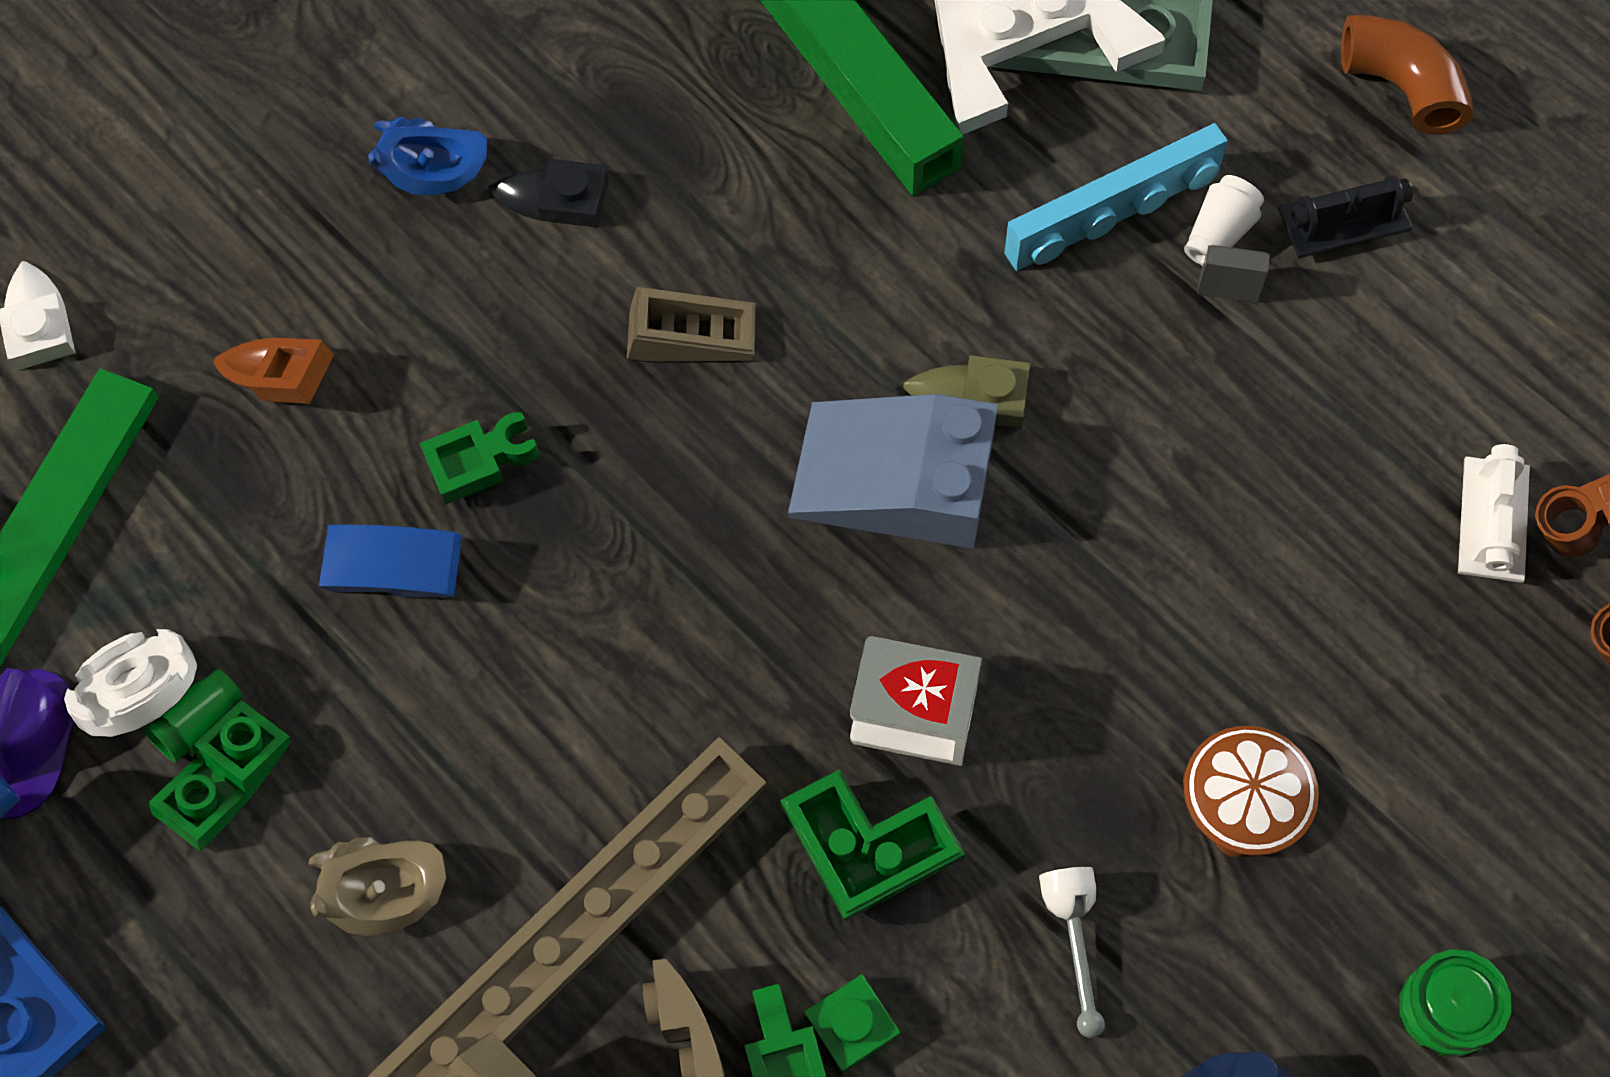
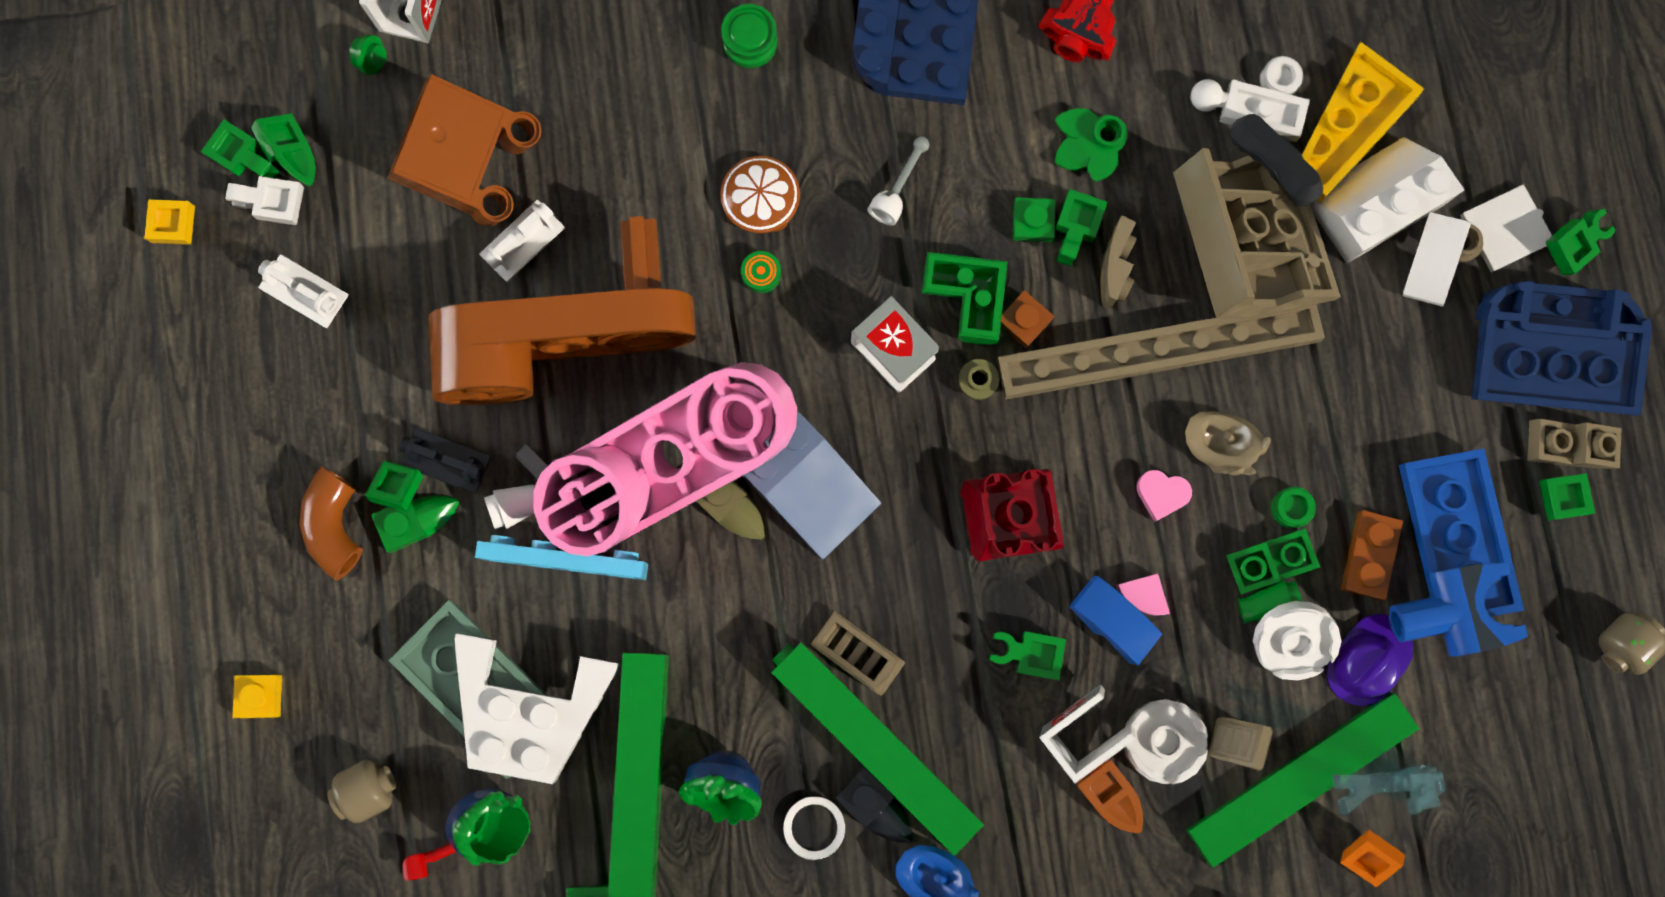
camera: 150 degrees left, 15 degrees up
none -> green tile [365,460,424,511]
none -> green plate [371,495,460,553]
none -> dark orange beam [428,216,696,405]
none -> bright pink beam [533,362,797,556]
none -> green hair [679,750,762,825]
none -> green tile [741,251,781,293]
none -> green brick [771,643,984,856]
none -> white piece [784,796,845,860]
none -> olive plate [958,359,999,400]
none -> dark red slope [960,469,1064,562]
none -> dark orange plate [1001,290,1055,349]
none -> white piece [1039,684,1136,783]
none -> bright pink tile [1116,574,1170,616]
none -> white tile [1124,699,1208,784]
none -> bright pink tile [1136,470,1192,522]
none -> dark tan slope [1208,717,1273,770]
none -> green tile [1271,487,1316,529]
none -> dark orange plate [1340,510,1403,601]

